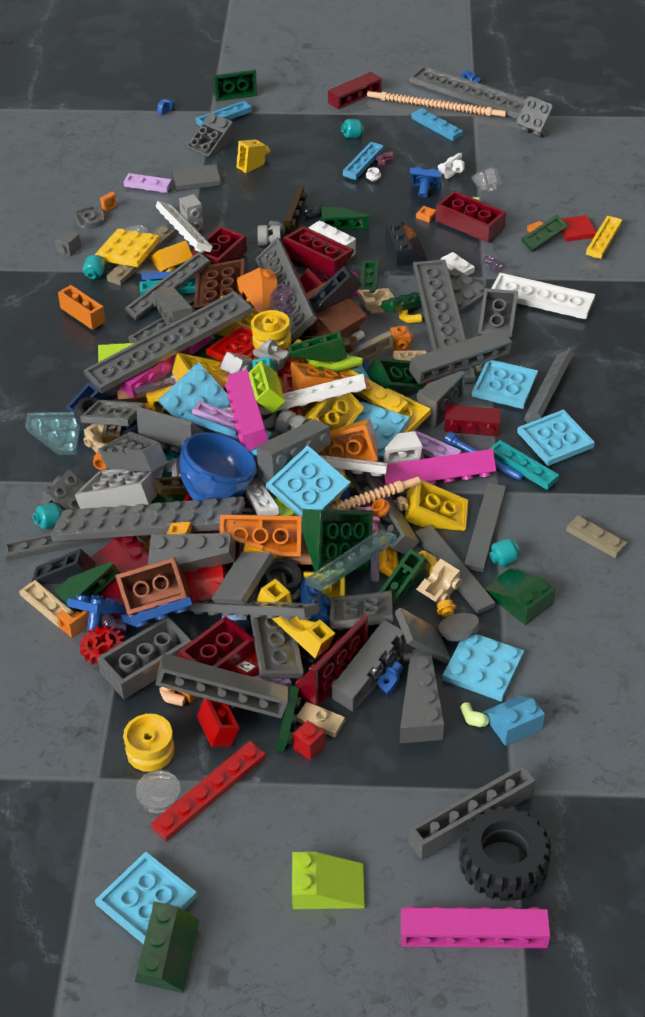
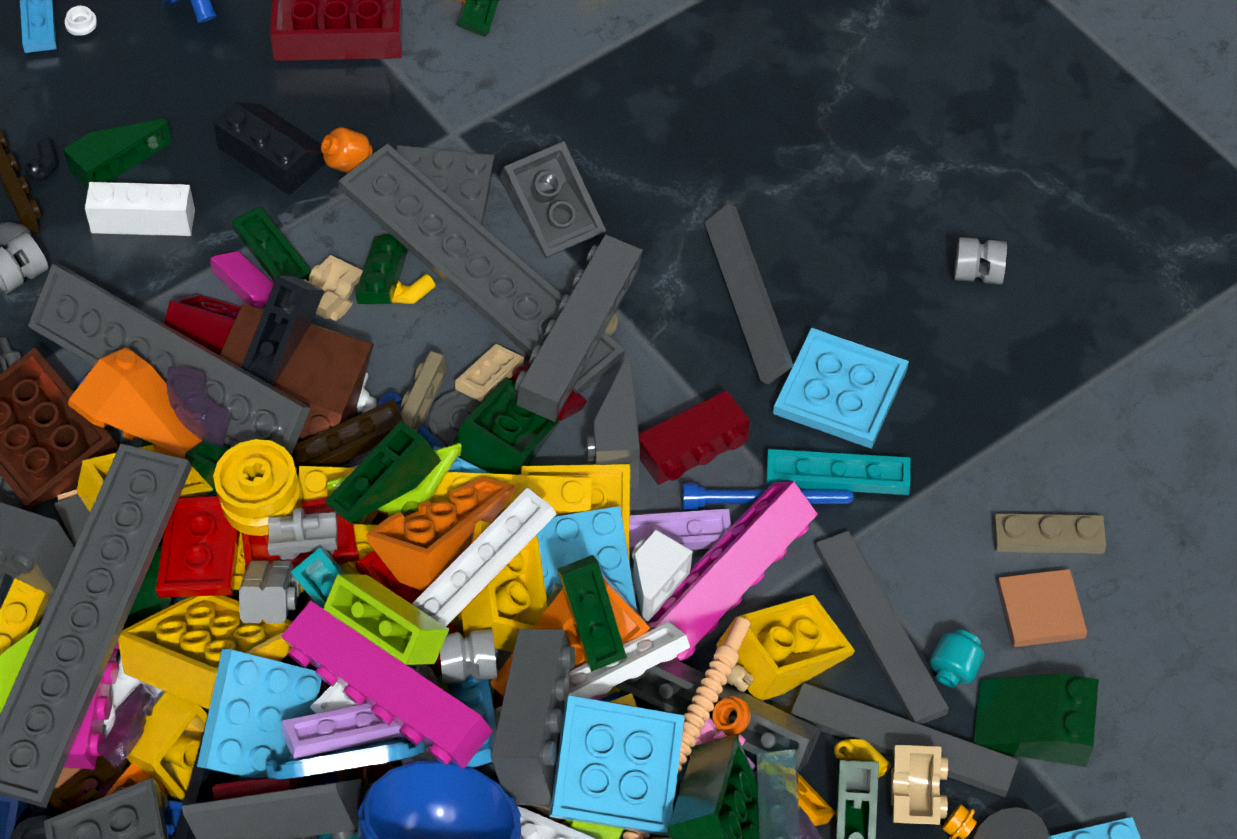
camera: 40 degrees left, 10 degrees up
dark red slope [283,226,354,278] -> none
orange brick [390,326,413,354] -> none
orange tile [416,206,436,223] -> none
white plate [441,252,475,276] -> none
medium azure plate [472,360,538,409] -> none
clear purple arm [483,256,502,273] -> none
white plate [492,273,595,319] -> none
none -> orange head [321,127,372,173]
none -> dark green plate [557,555,627,672]
none -> nougat tile [997,569,1087,647]

